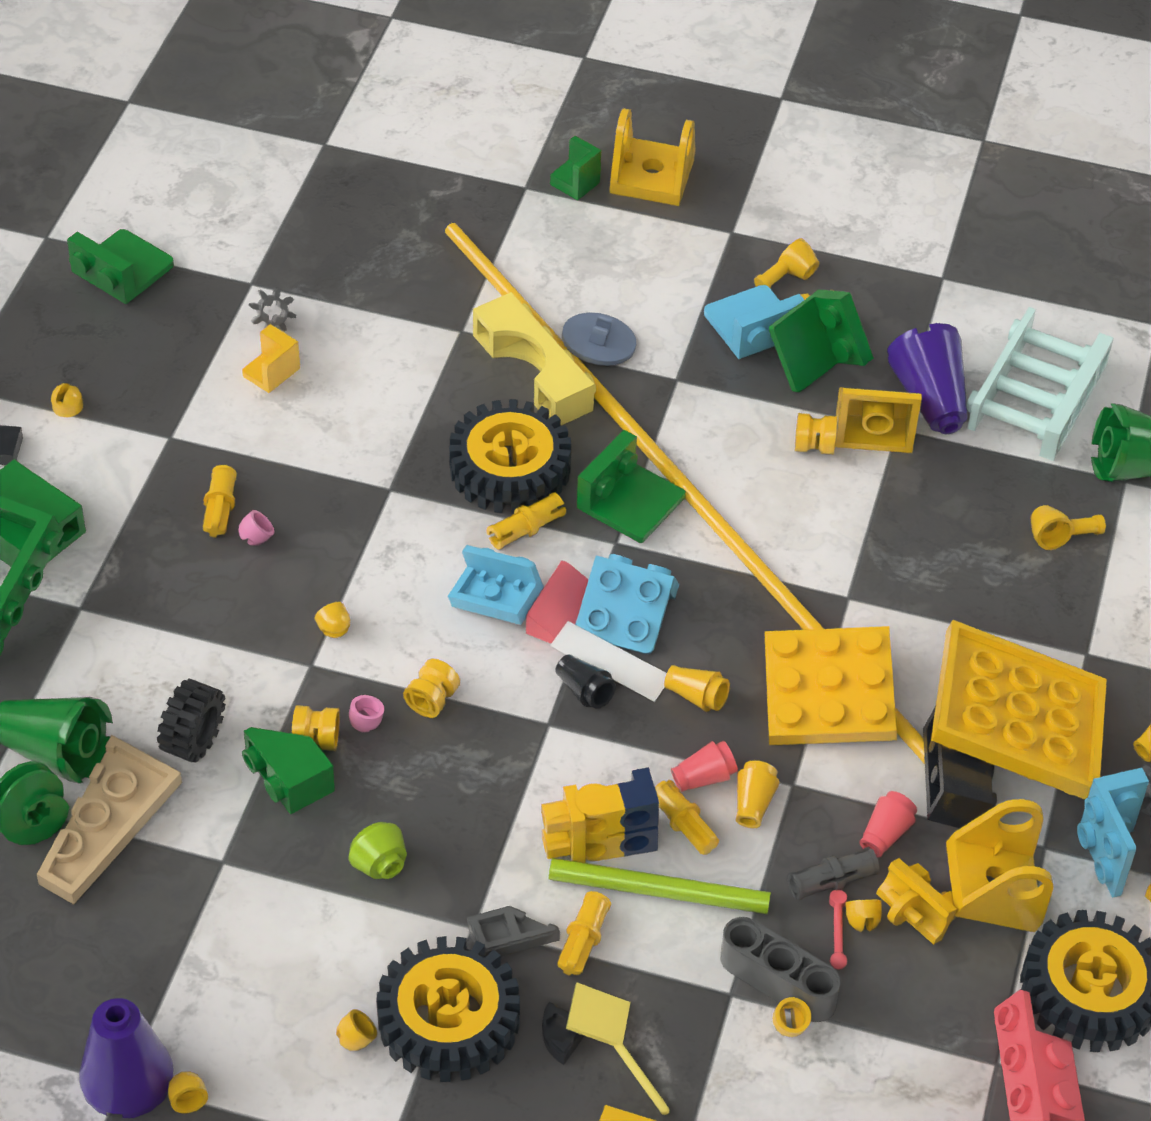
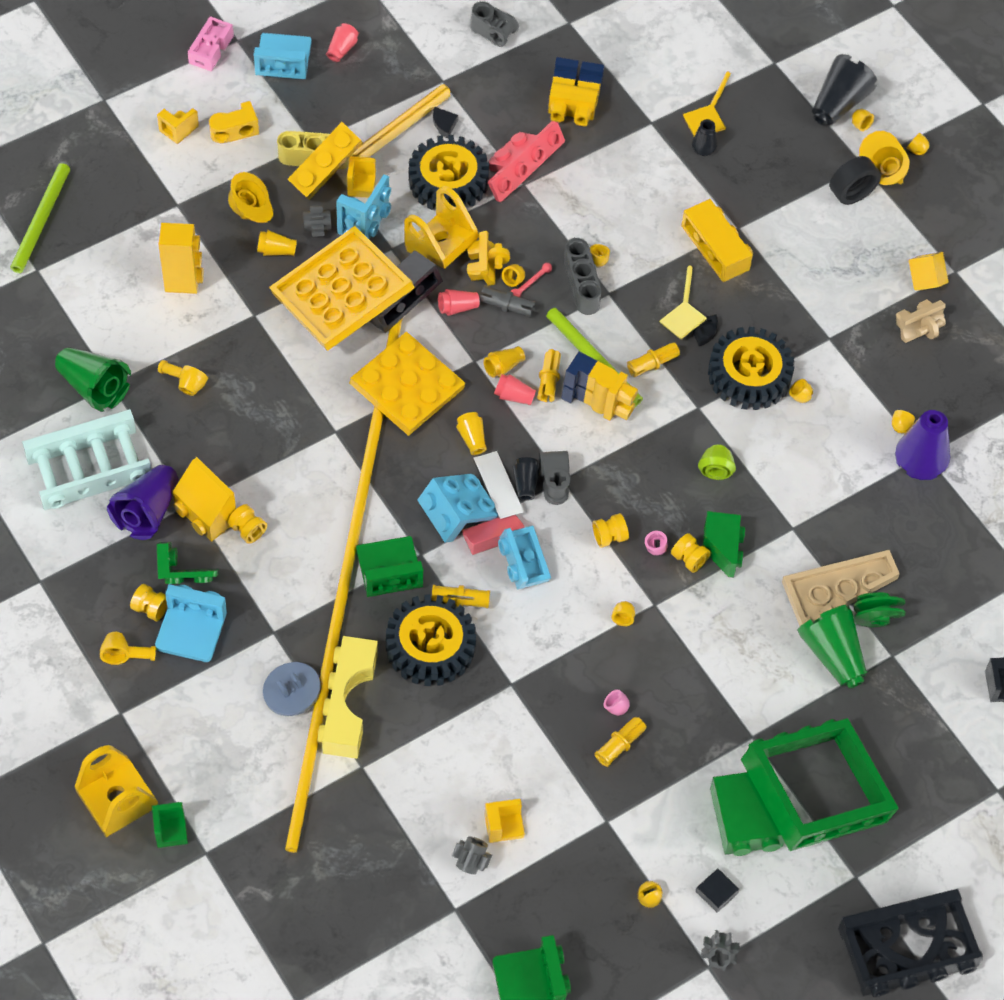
camera: 140 degrees left, 10 degrees up
black tyre [157,678,226,763] -> none
dark grey tile [467,906,560,956] -> none
none -> dark grey piece [539,451,570,505]

